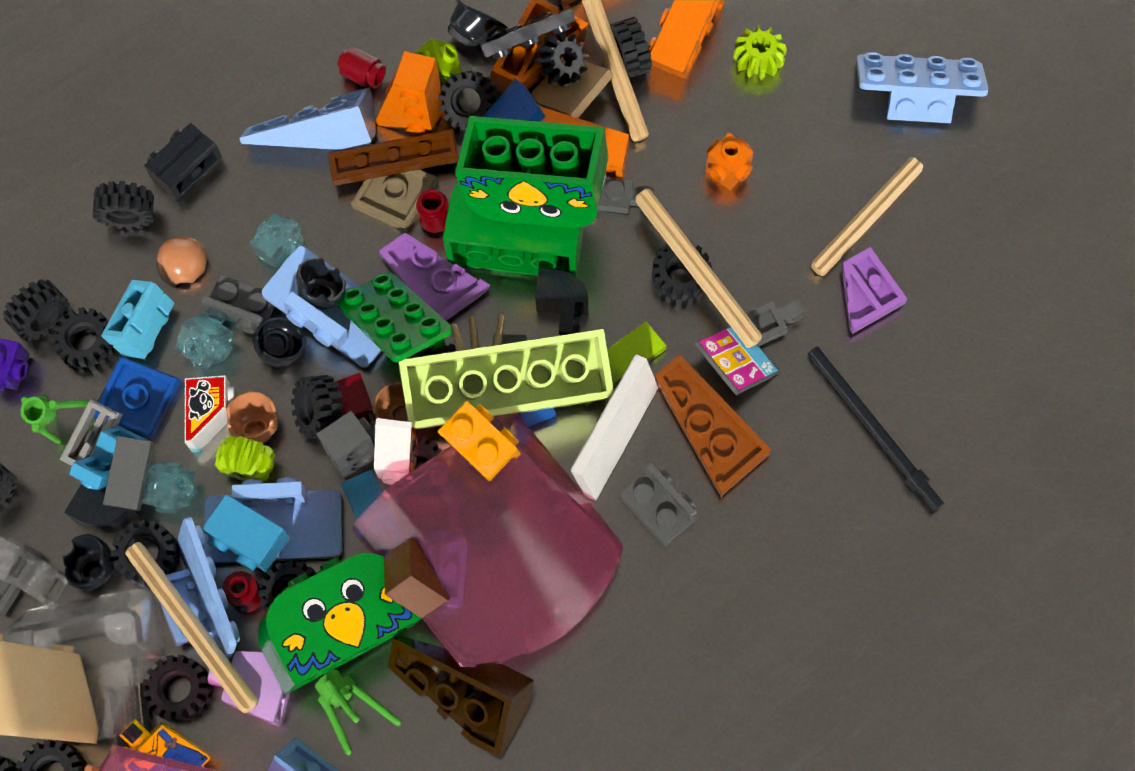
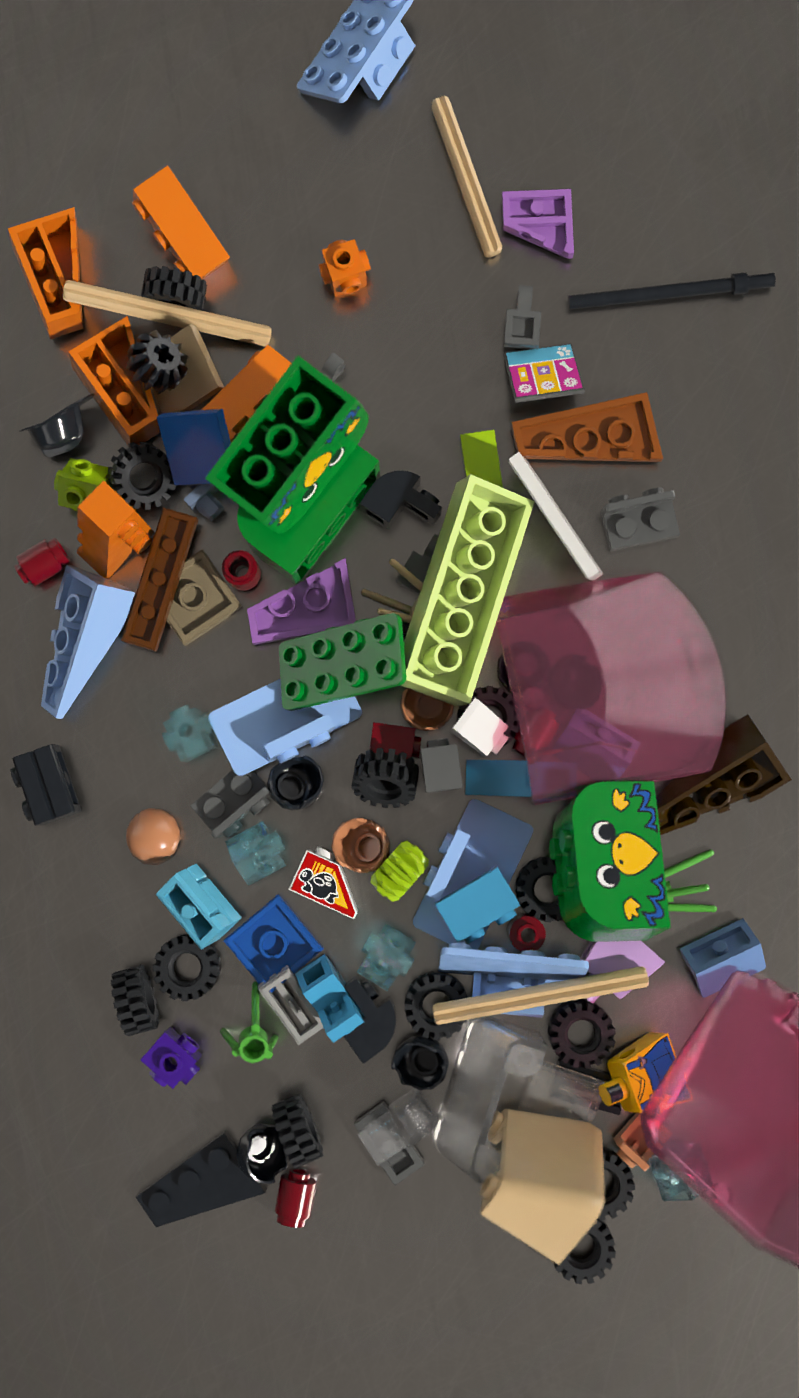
camera: 60 degrees left, 15 degrees up
black tyre [92,181,154,230] -> none
dark grey tile [103,436,154,511] -> none
black hair [295,258,346,309] -> none
reddish brown slope [384,537,451,618] -> none
light orange bracket [437,401,521,482] -> none
black wing [480,1,576,59] -> none
tan axle [636,189,762,348] -> none
black tyre [652,242,712,305] -> none
lime gear [733,25,787,81] -> none

